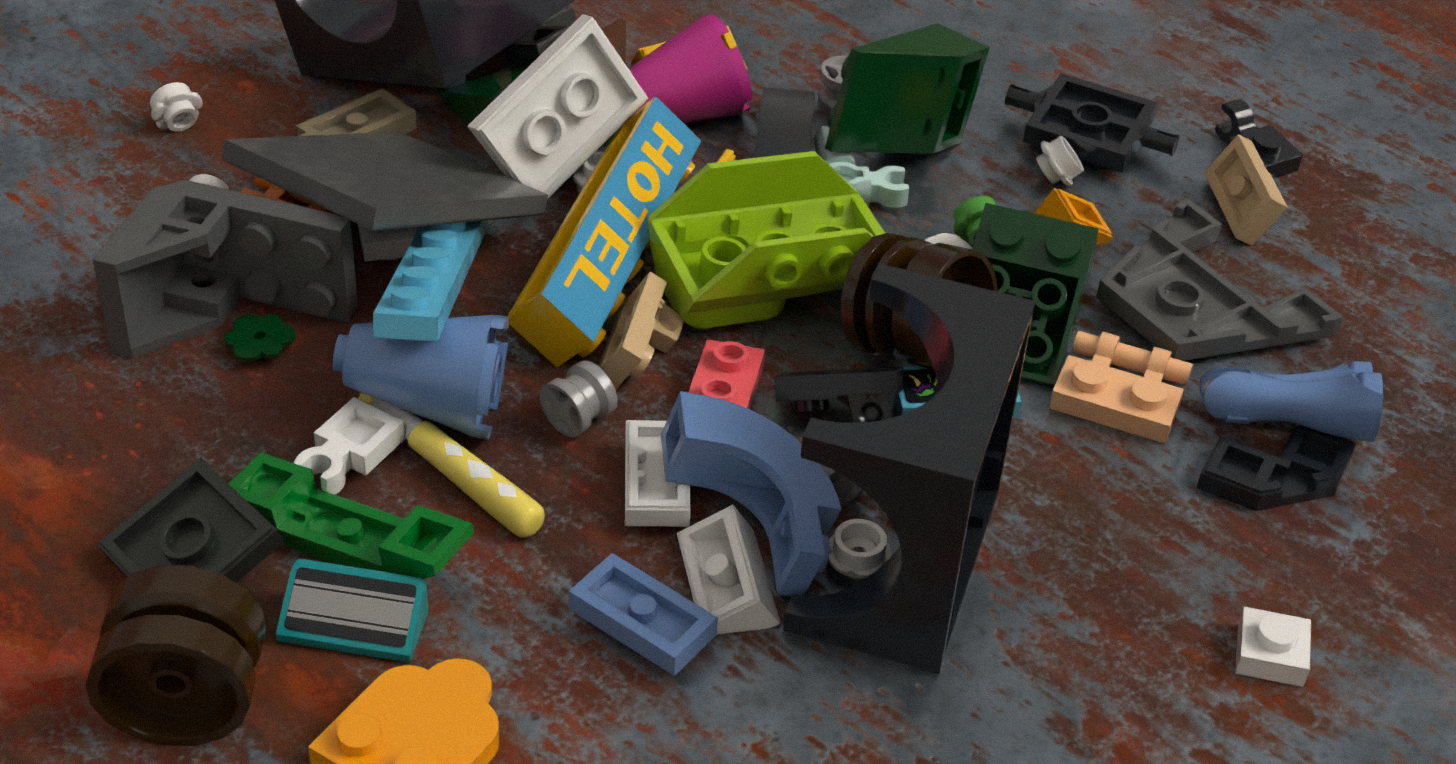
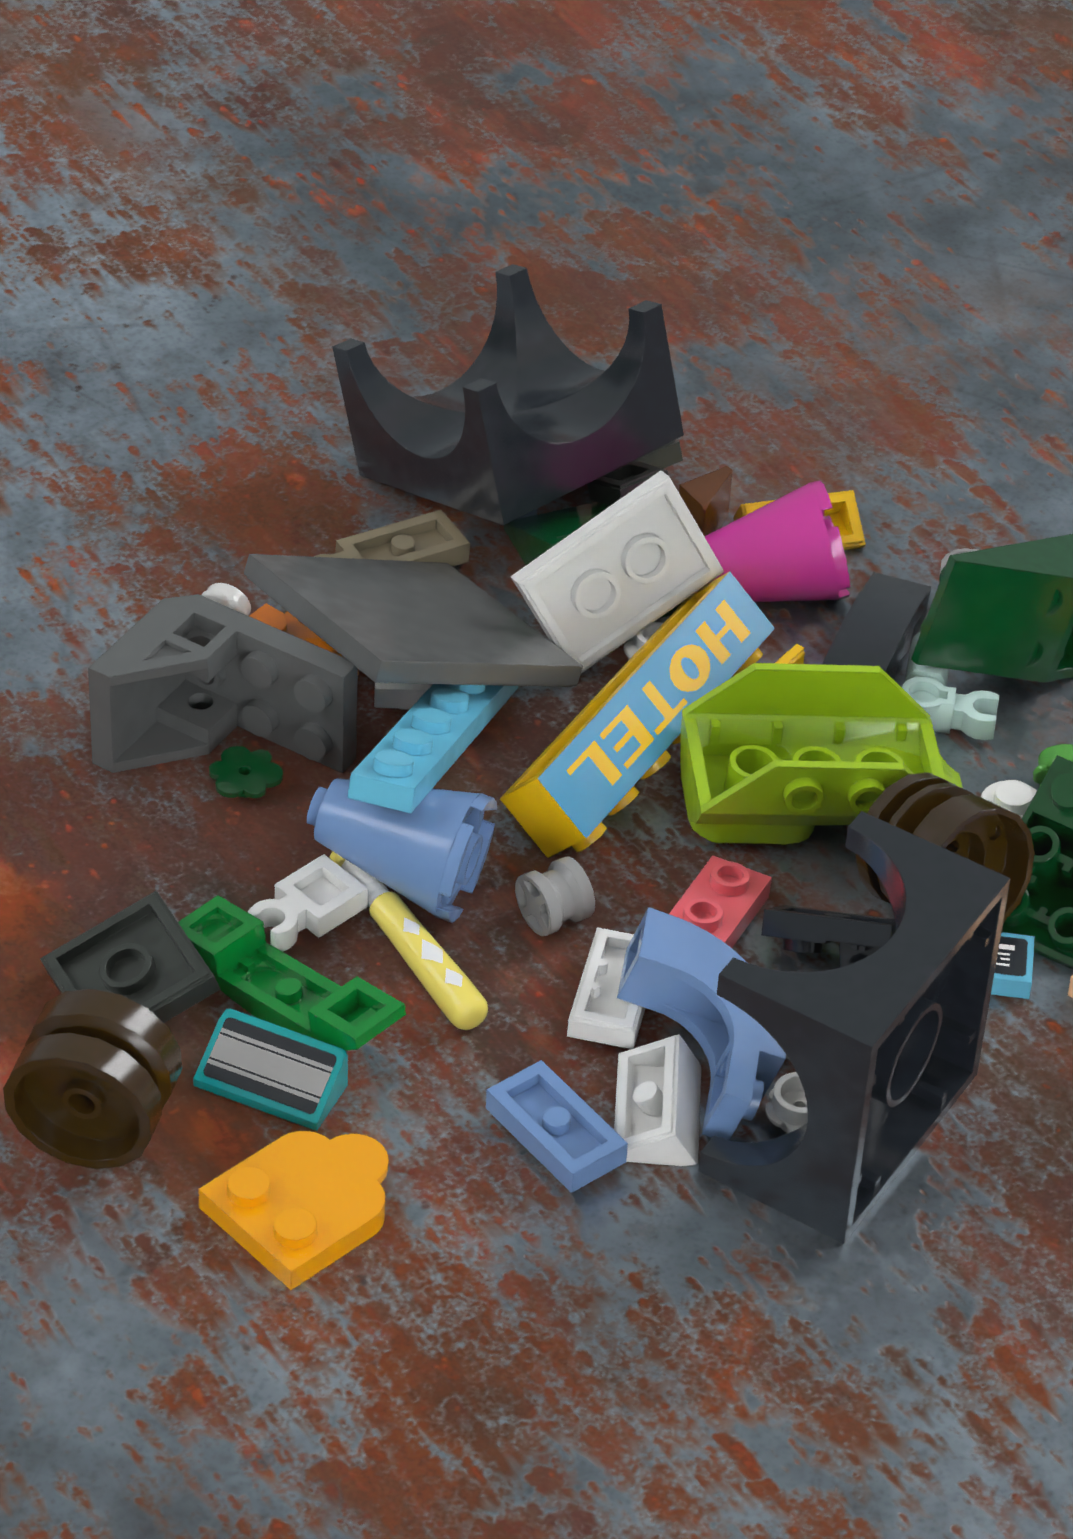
camera: 15 degrees right, 0 degrees up
white plate [150,82,203,132] -> none
tan hinge [598,272,684,391] -> none

